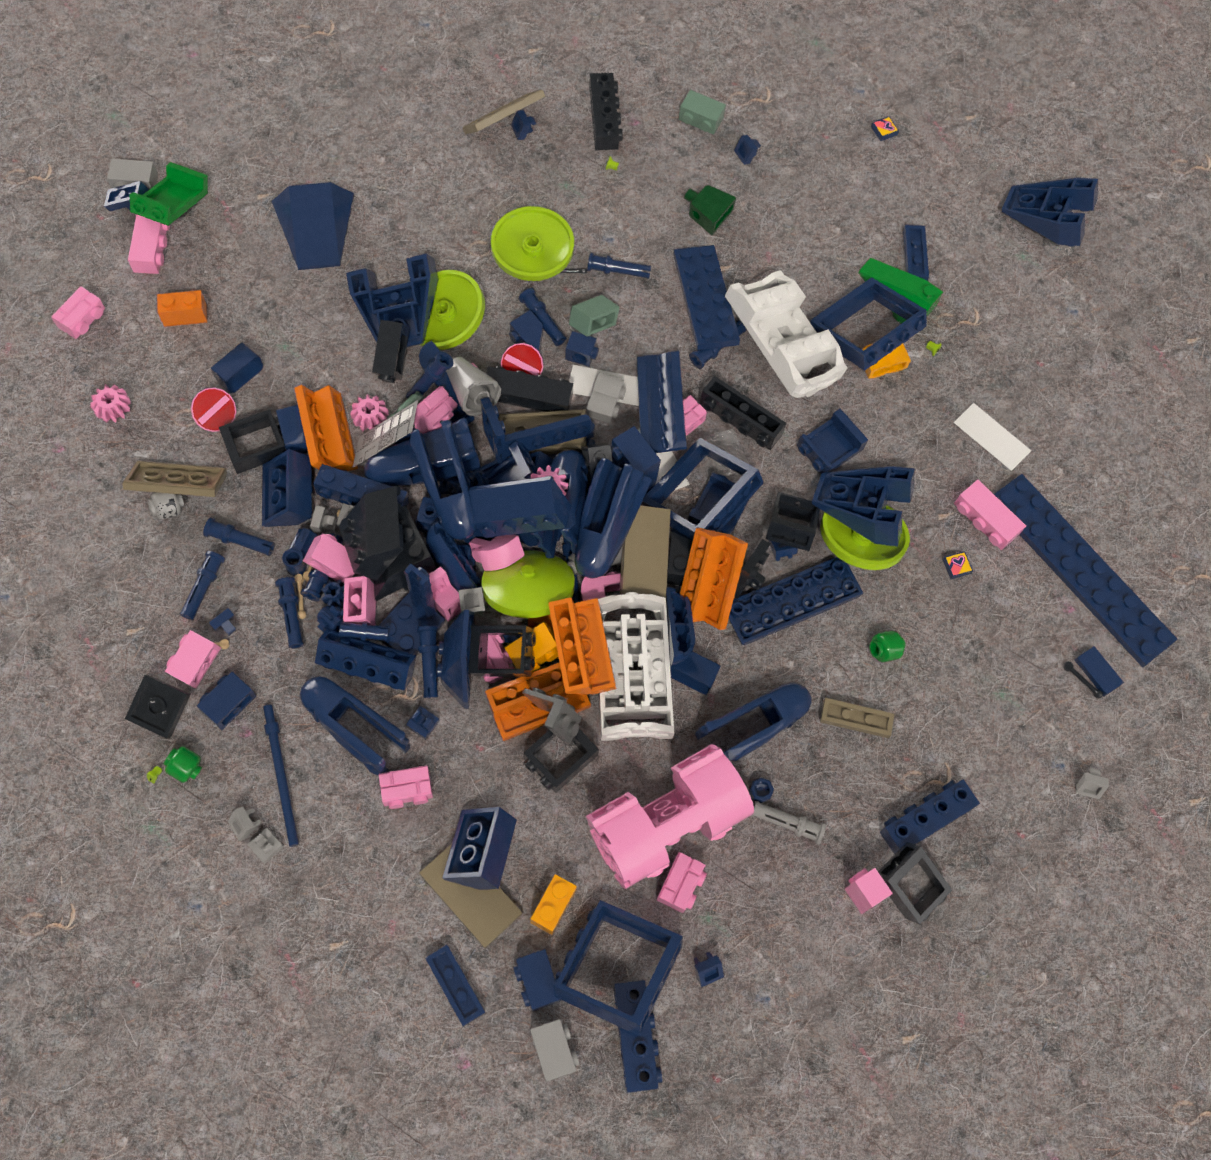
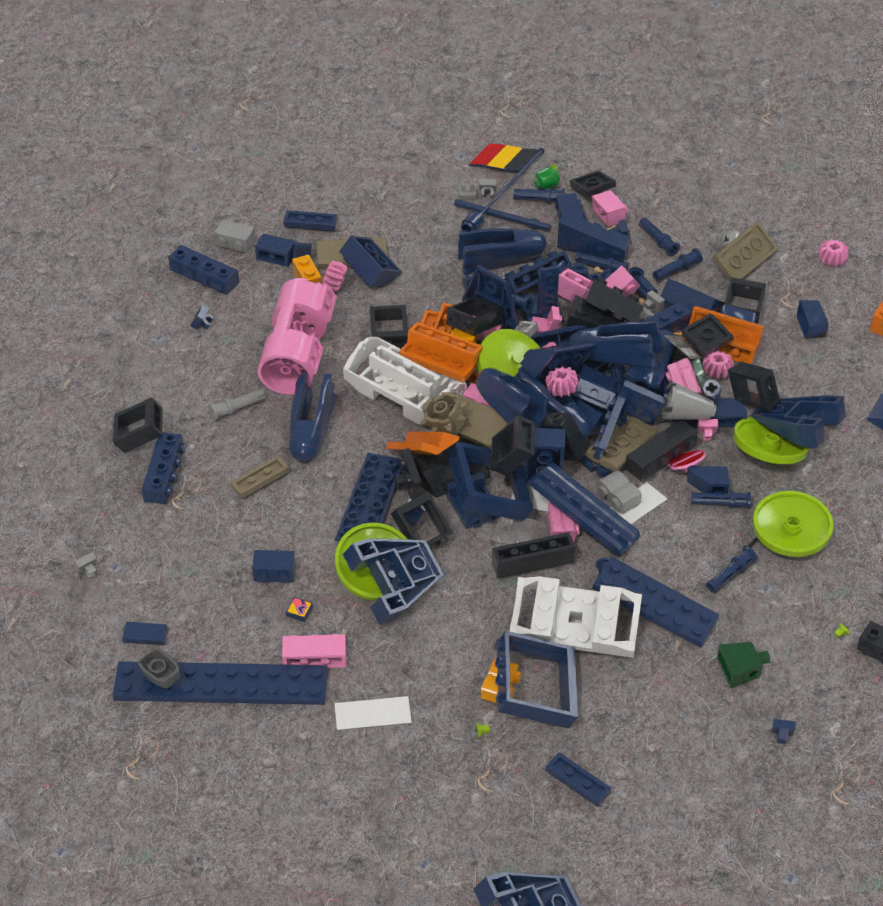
camera: 135 degrees right, 20 degrees down
red piece [191,388,236,432] -> none
bright pink brick [379,765,433,809] -> none
dark grey bracket [523,688,582,744] -> none
dark blue window [552,900,683,1036] -> none
dark blue brick [565,331,599,367] -> none
sand green brick [569,295,620,337] -> none
bright pink brick [657,852,707,913] -> none
dark blue brick [666,587,695,665] -> none
dark blue piece [670,652,721,695] -> none
sand green brick [678,90,726,135] -> none
dark blue tile [749,778,774,803] -> none
dark blue panel [797,409,868,474] -> none
bright pink brick [845,868,893,914] -> none
green wedge [858,258,943,324] -> none
green head [869,630,905,663] -> none
tile [871,116,899,141] -> none
black hinge [1063,661,1103,699] -> none
none -> dark grey piece [138,648,180,688]
none -> dark blue brick [252,550,296,583]
none -> dark blue tile [292,242,312,259]
none -> bright pink gear [322,260,347,292]
none -> dark tan brick [420,392,469,435]
none -> flag [461,144,545,232]
none -> black window [490,416,535,476]
none -> dark blue pin [513,188,565,203]
none -> dark blue wedge [557,209,631,263]
none -> black hinge [682,313,734,357]

